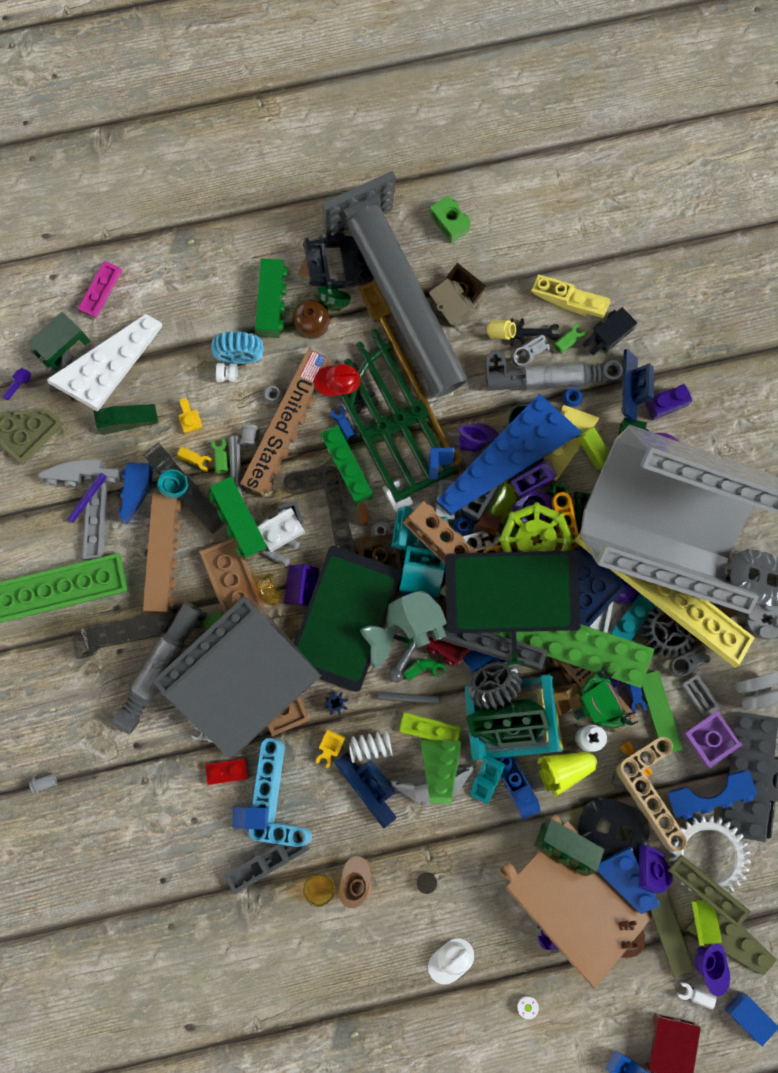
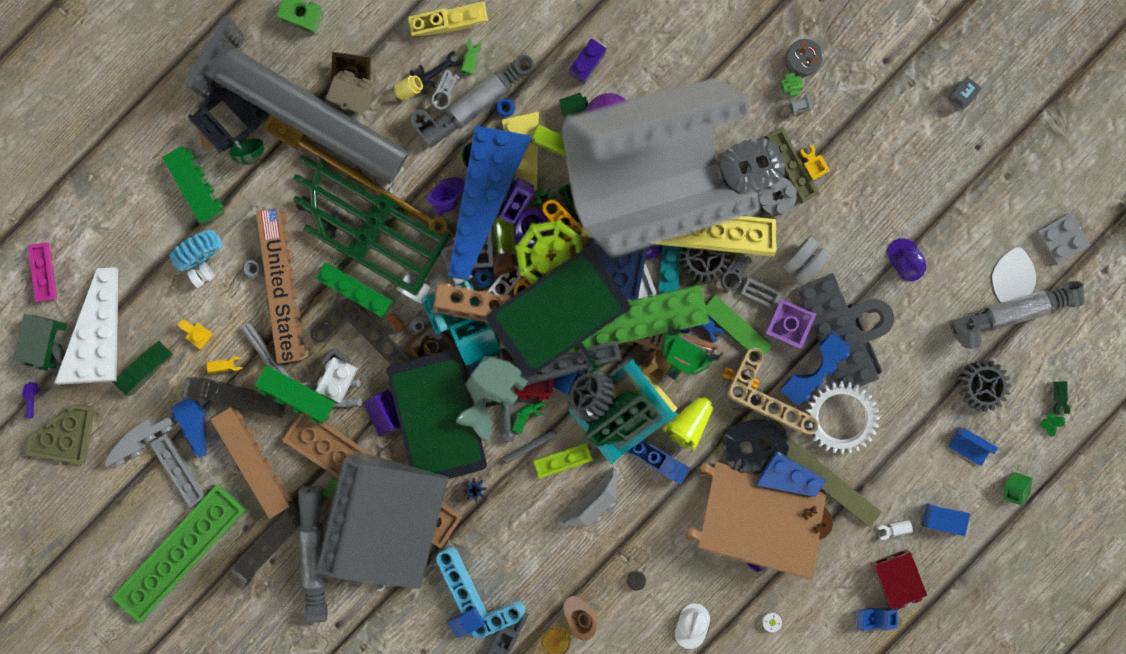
camera: 35 degrees left, 10 degrees up
dark purple bar [67,473,107,523] -> none
teal hair [158,469,188,499] -> none
red plate [205,759,249,785] -> none
bright green bar [211,439,228,474] -> none
light grey bush [239,424,258,448] -> none
clear yellow hair [256,573,281,605] -> none
reddish brown cylinder [292,299,330,339] -> none
red piece [314,364,360,396] -> none
yellow plate [316,729,346,768] -> none
blue bar [330,406,357,441] -> none
dark blue bracket [334,752,397,829] -> none
white piece [349,731,393,763] -> none
bright green wing [420,740,461,804] -> none
blue panel [429,448,454,480] -> none
teal slope [470,755,505,804] -> none
dark green brick [534,819,604,876] -> none
white piece [575,725,607,752] -> none
black hinge [582,307,638,356] -> none
dark blue bracket [621,349,654,423] -> none
dark purple tile [639,845,673,894] -> none
olive tile [668,854,751,928] -> none
olive wing [685,911,777,976] -> none
lime panel [692,900,722,946] -> none
dark purple piece [695,943,731,996] -> none

